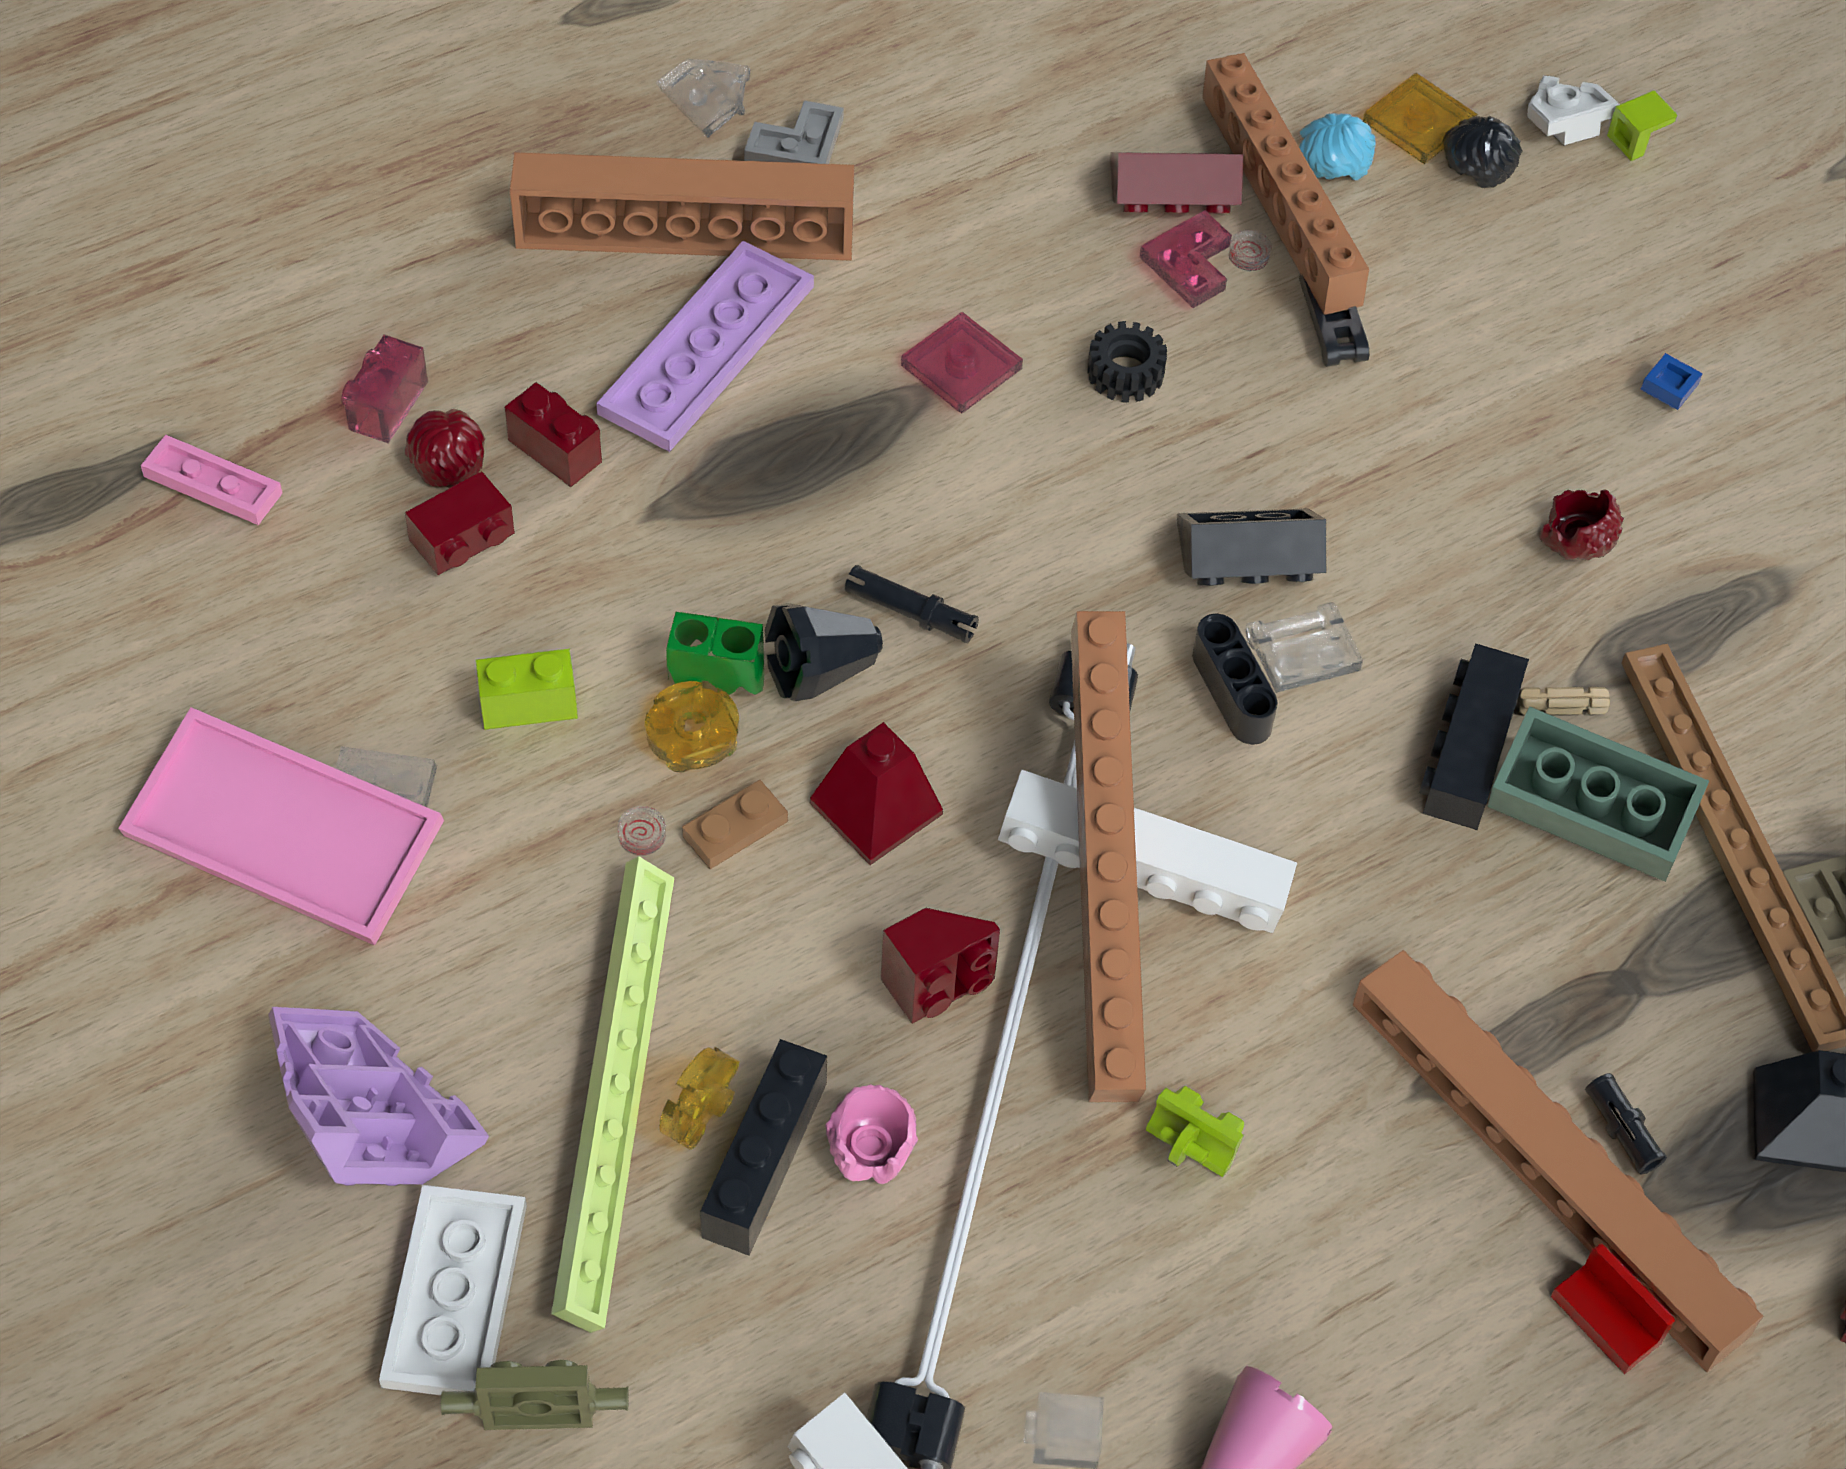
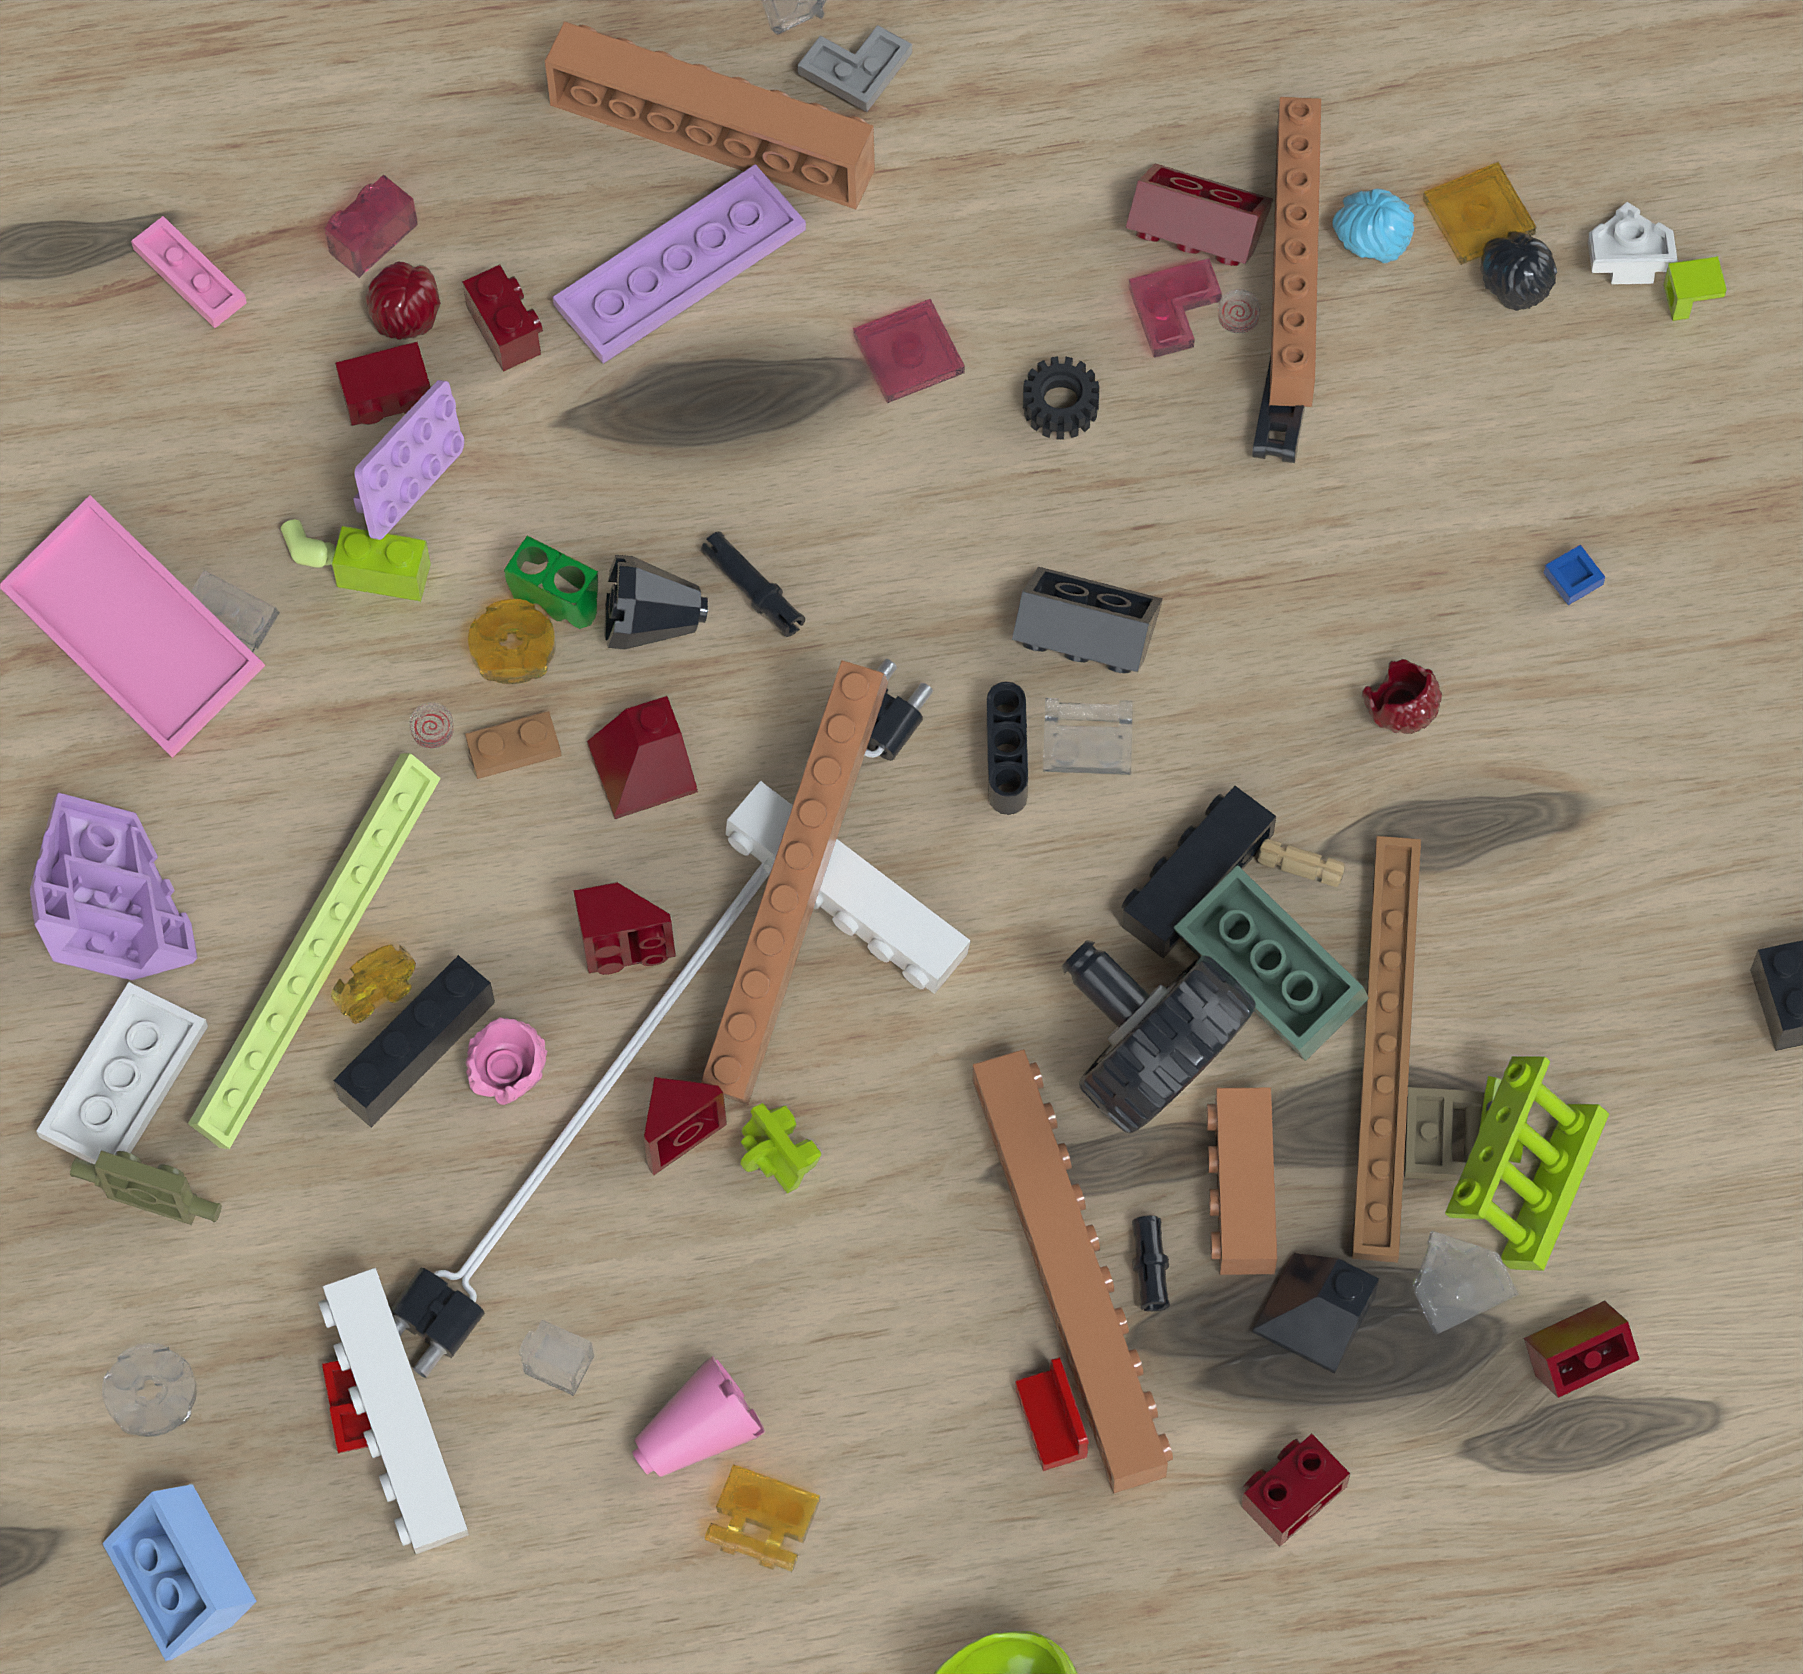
camera: 25 degrees right, 10 degrees up
none -> yellowish green arm [281,519,336,568]
none -> lavender bracket [353,380,464,540]
none -> dark red slope [644,1077,727,1175]
none -> black wheel [1062,940,1256,1133]
none -> nougat brick [1206,1087,1277,1275]

